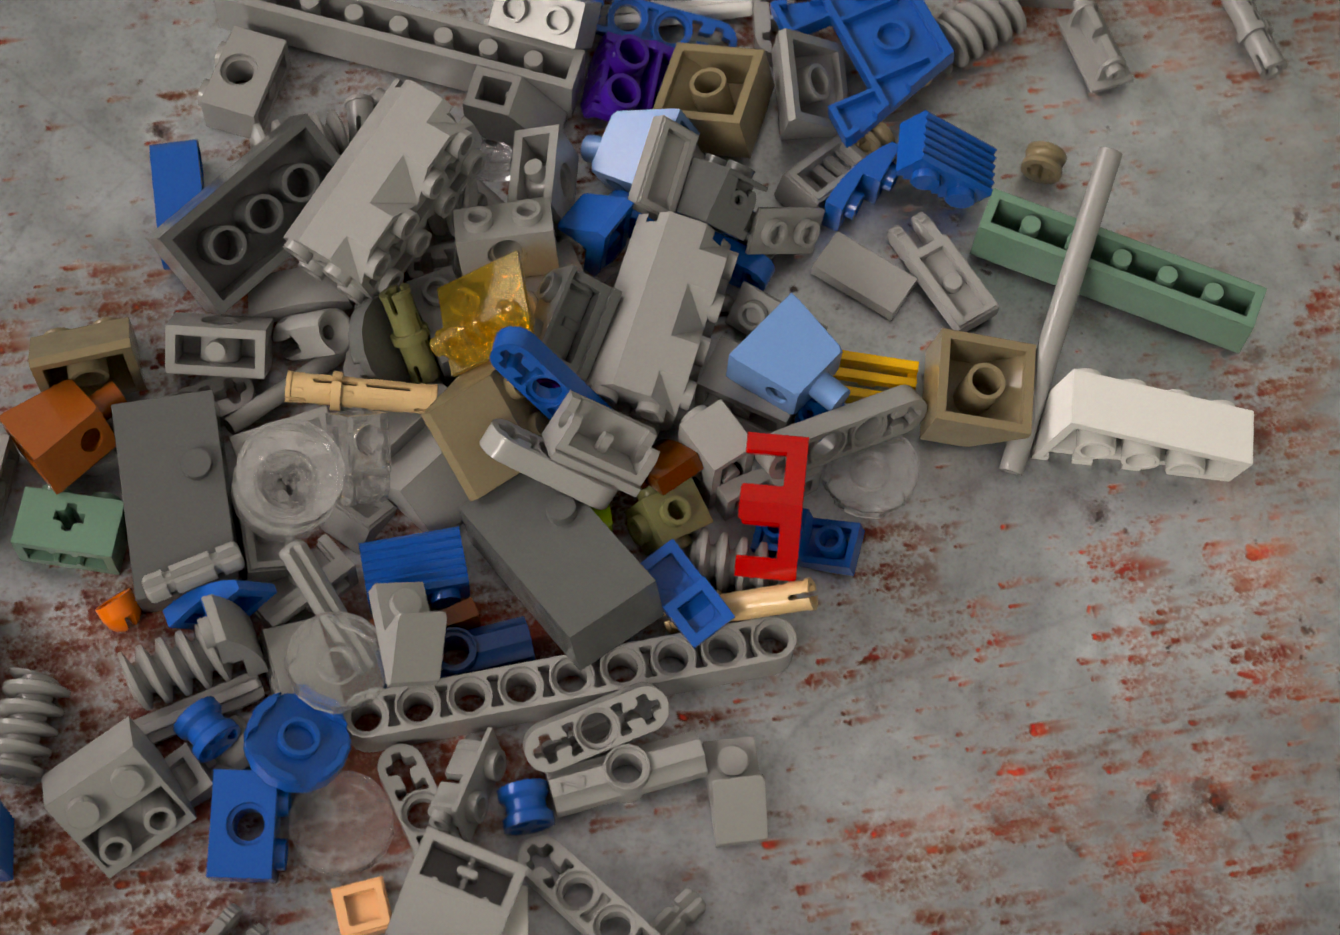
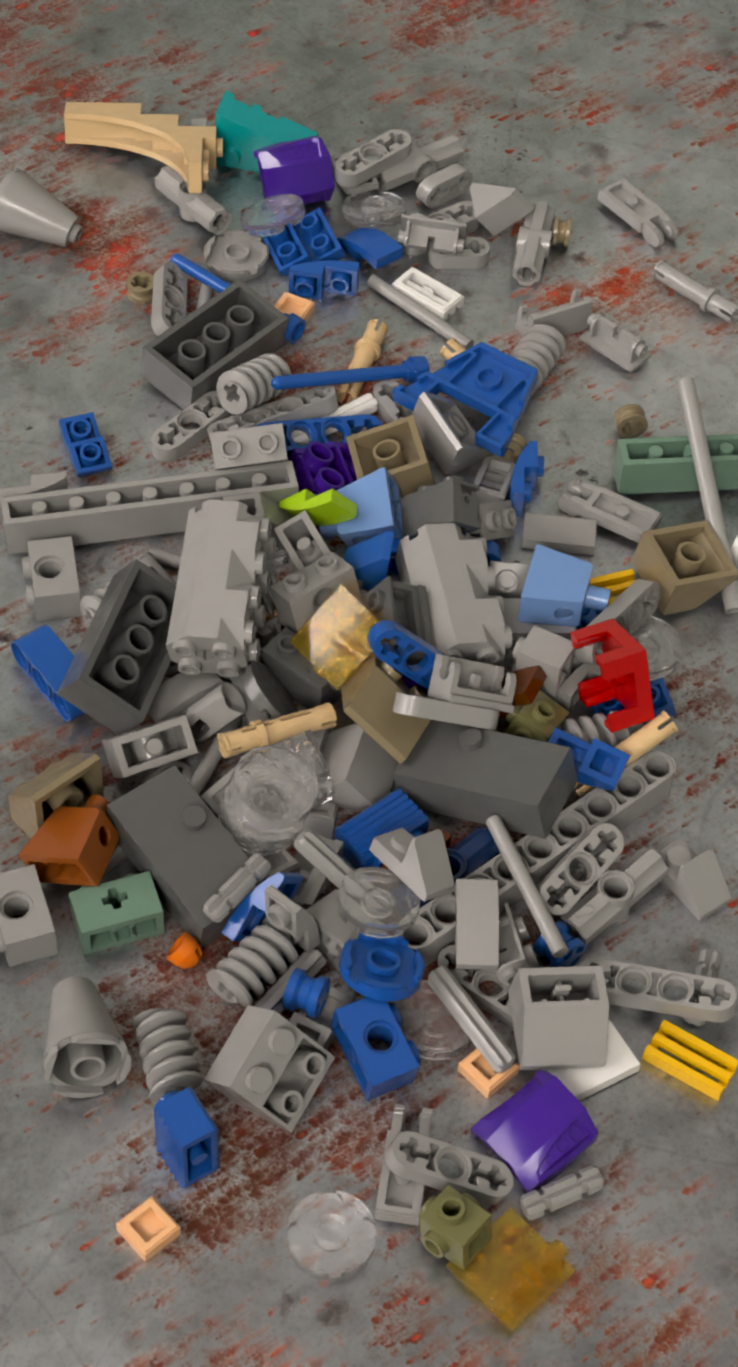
camera: 25 degrees left, 15 degrees down
olive pin [379,283,442,384] -> none
light grey tile [628,115,699,221] -> none
blue brick [896,110,997,208] -> none
none -> lime slope [279,488,357,526]
none -> light grey axle [427,965,516,1074]
none -> light grey slope [454,879,499,970]
none -> light grey bar [485,815,569,958]

